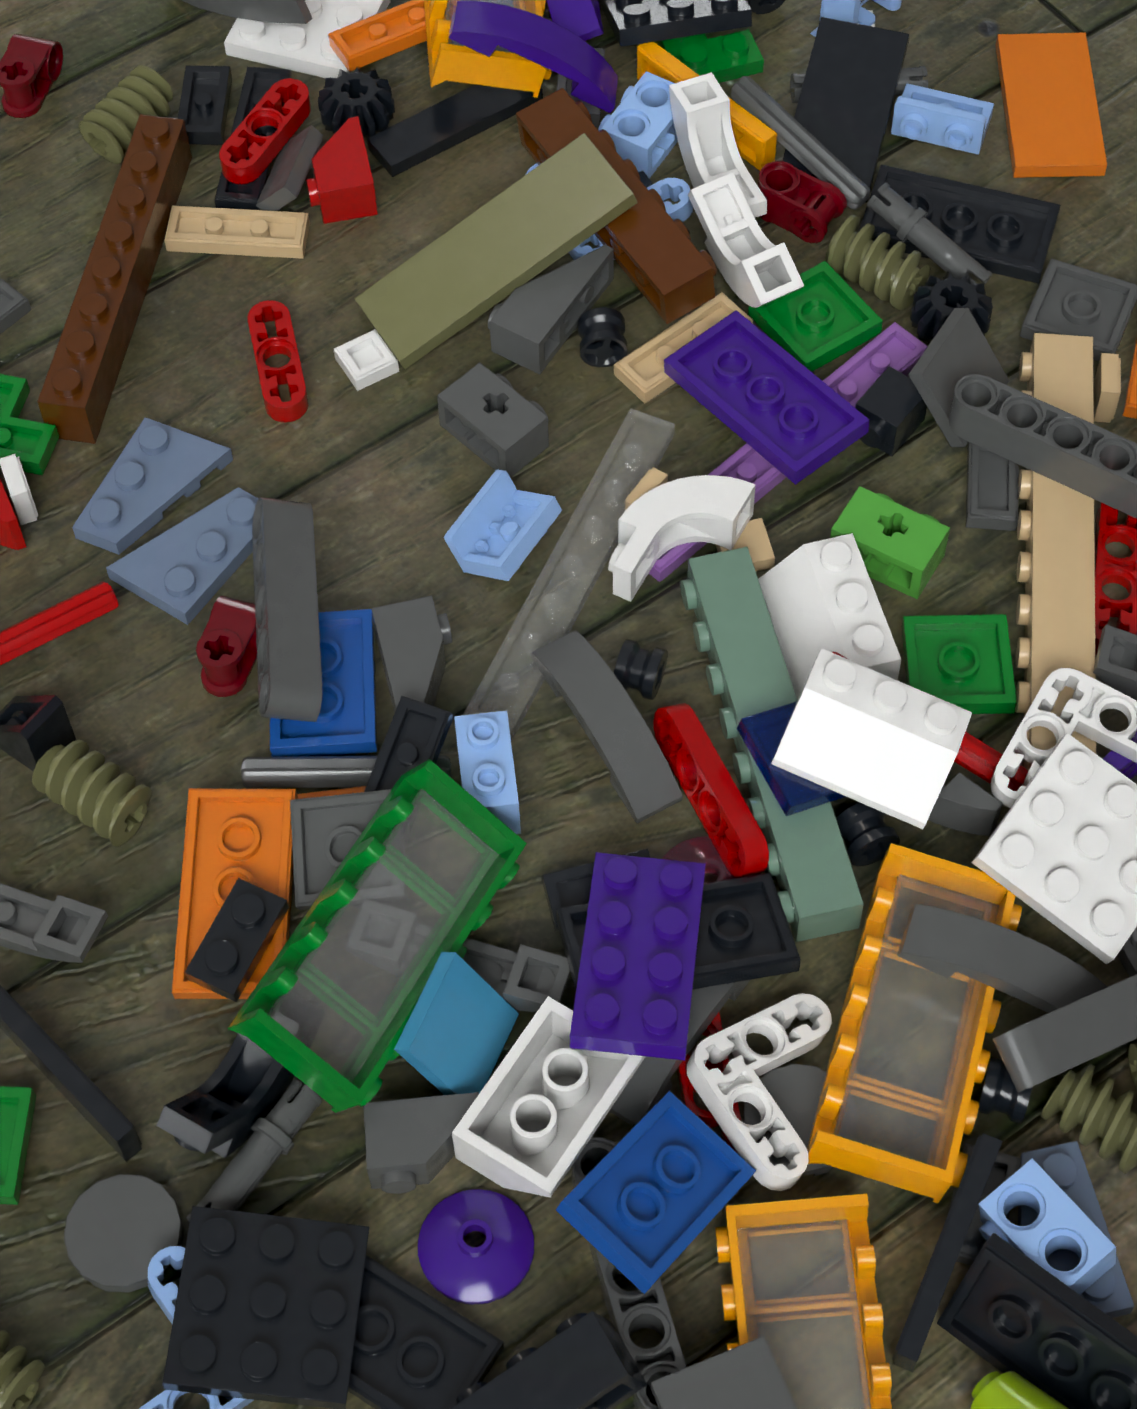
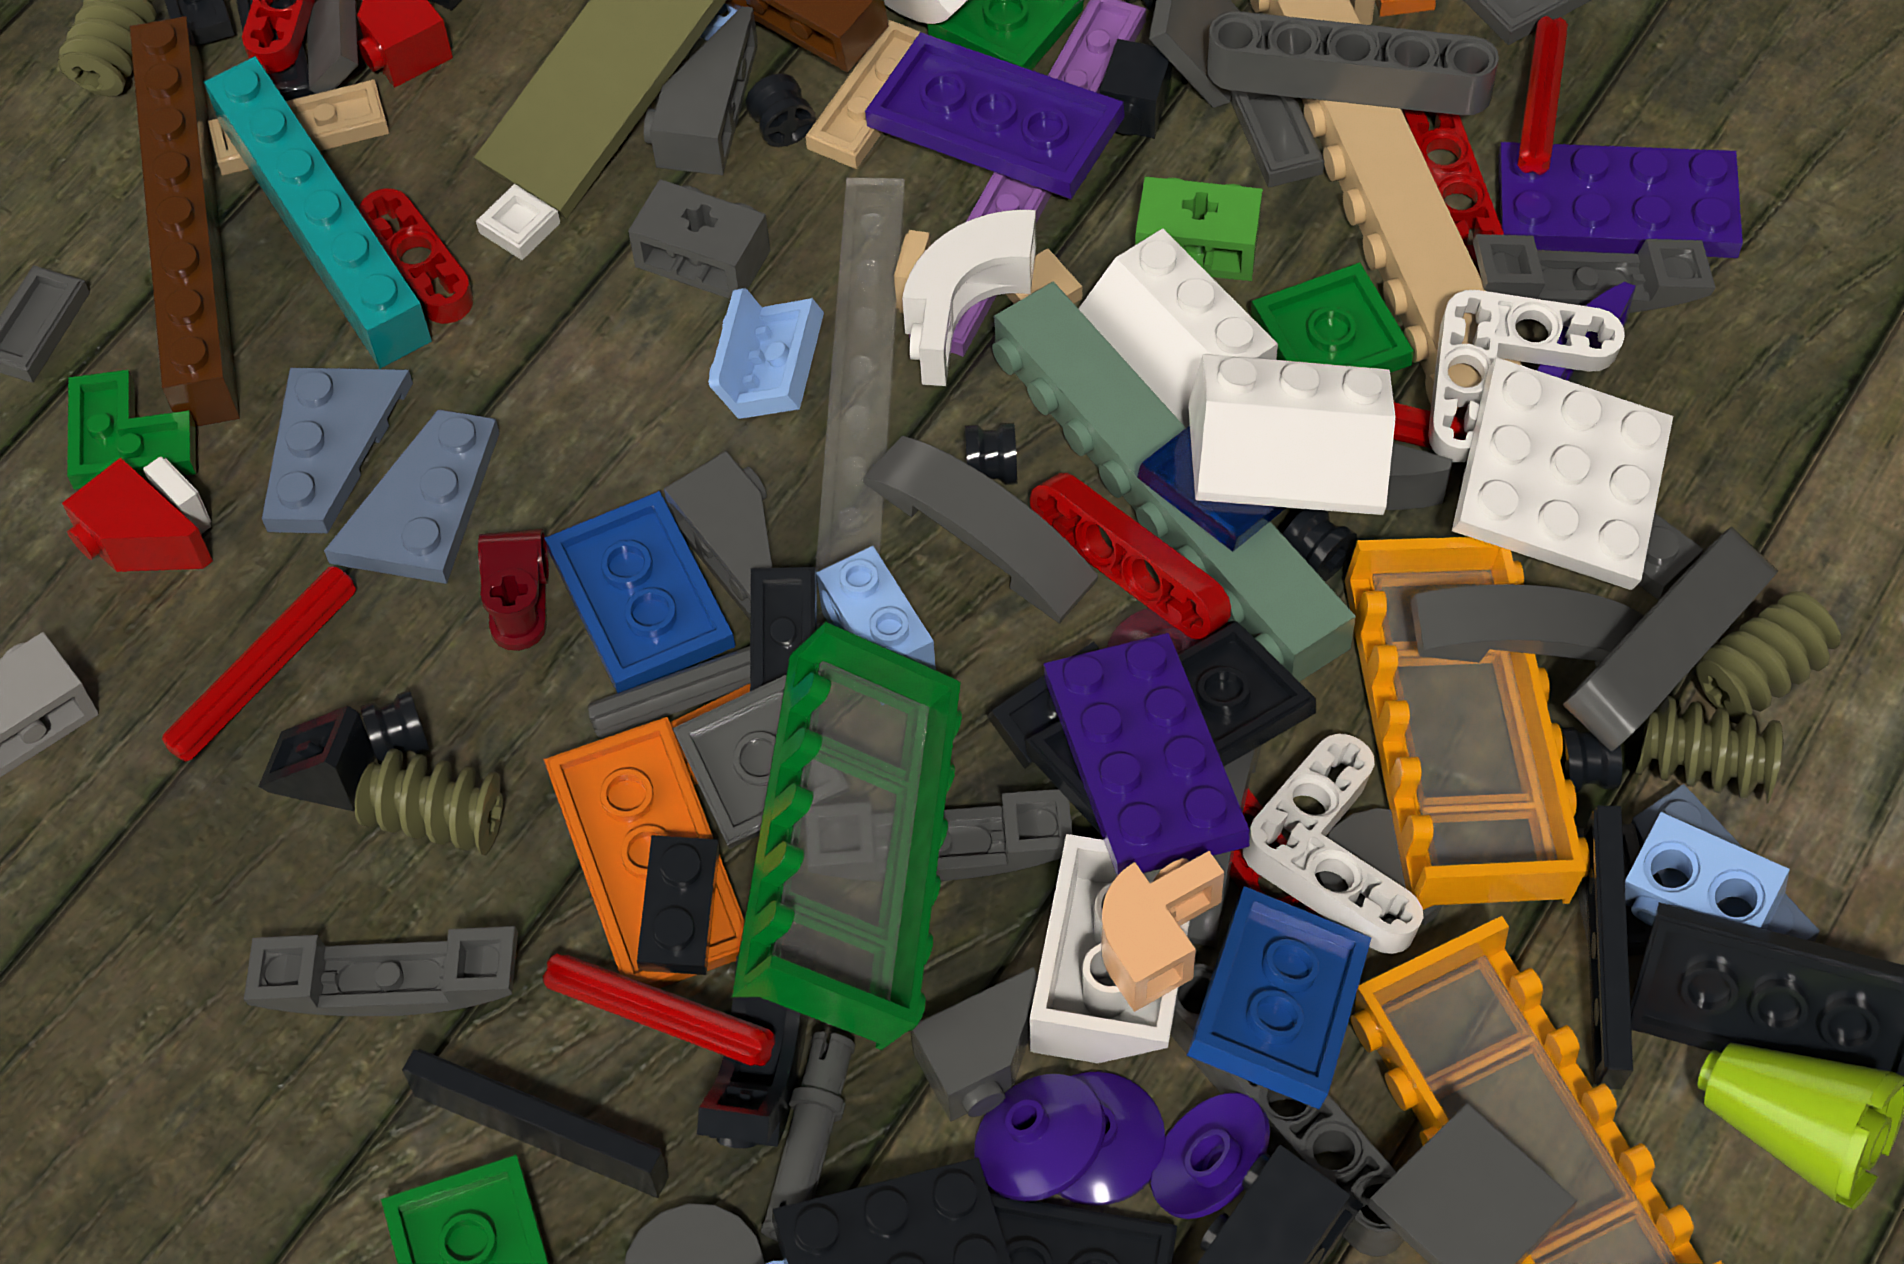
camera: 20 degrees left, 0 degrees up
dark grey beam [252,497,322,722] -> none
dark azure tile [394,952,519,1095] -> none
none -> teal brick [204,56,432,369]
none -> black wheel [360,690,430,765]
none -> red axle [543,954,776,1066]
none -> dark purple dish [974,1074,1106,1201]
none -> light nougat brick [1101,851,1224,1012]
none -> dark purple dish [1151,1093,1270,1219]

